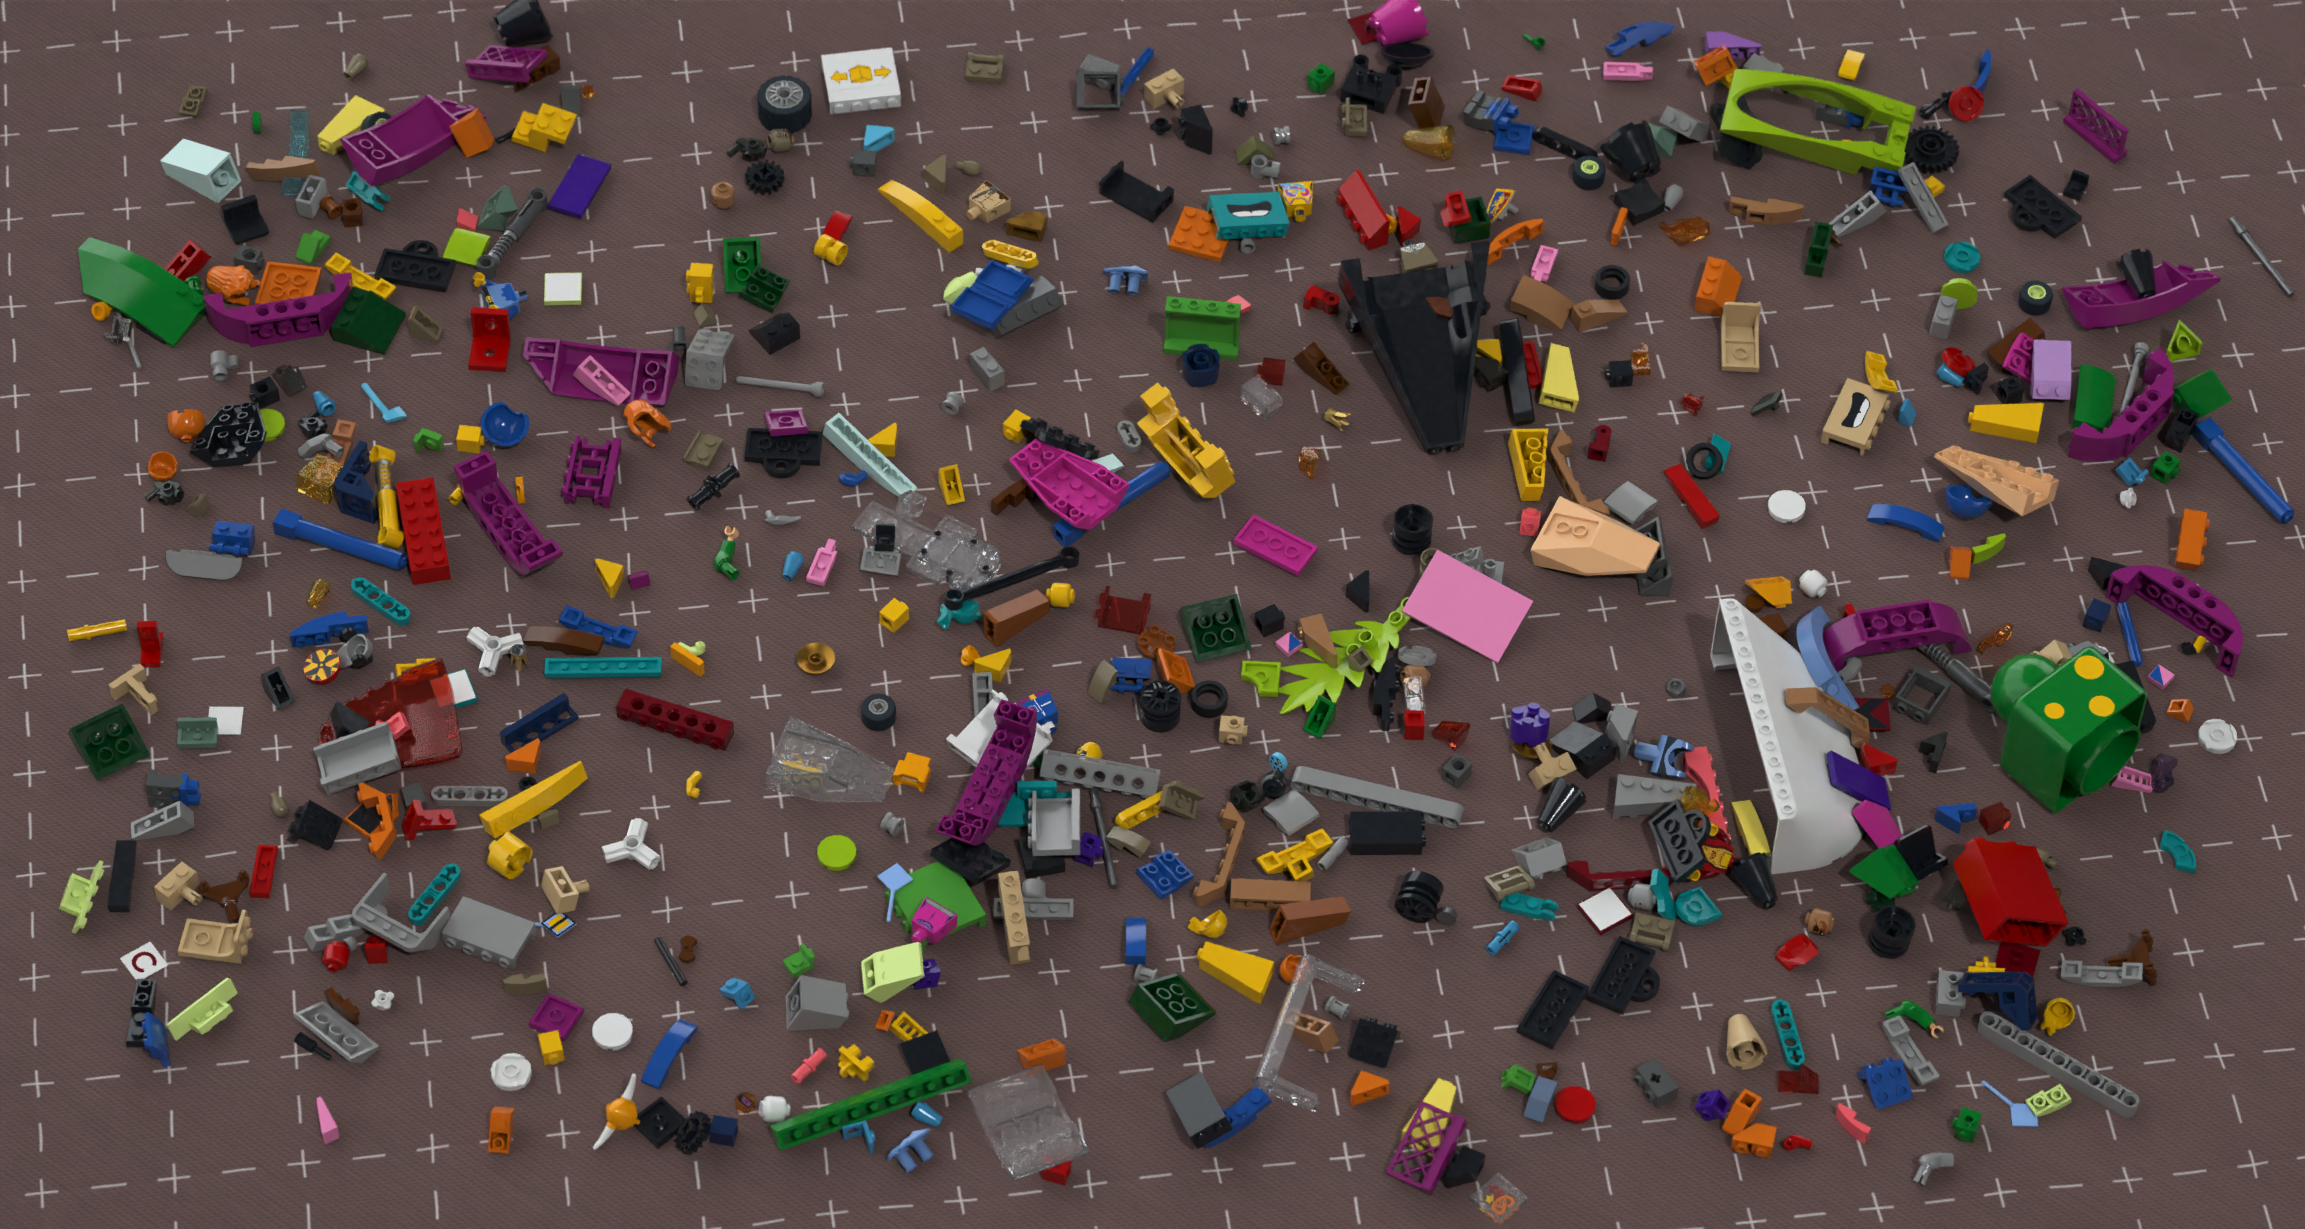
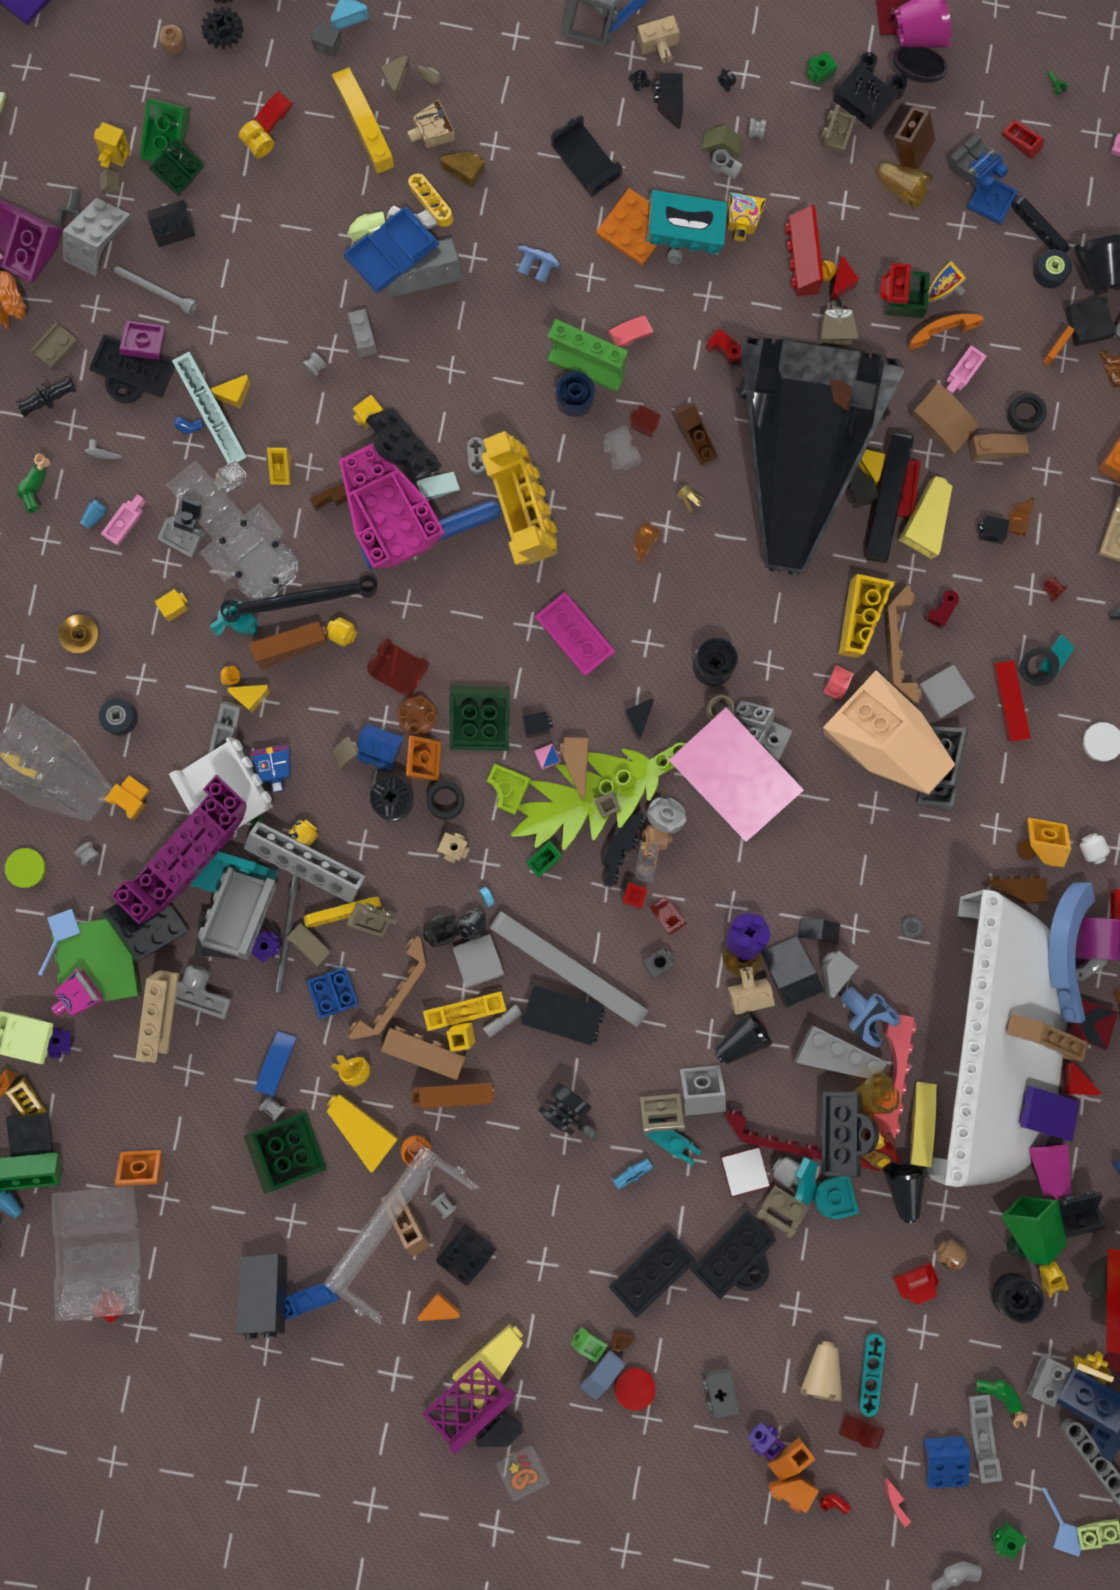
camera: 15 degrees right, 30 degrees up
none -> yellow piece [1039,1260,1068,1298]

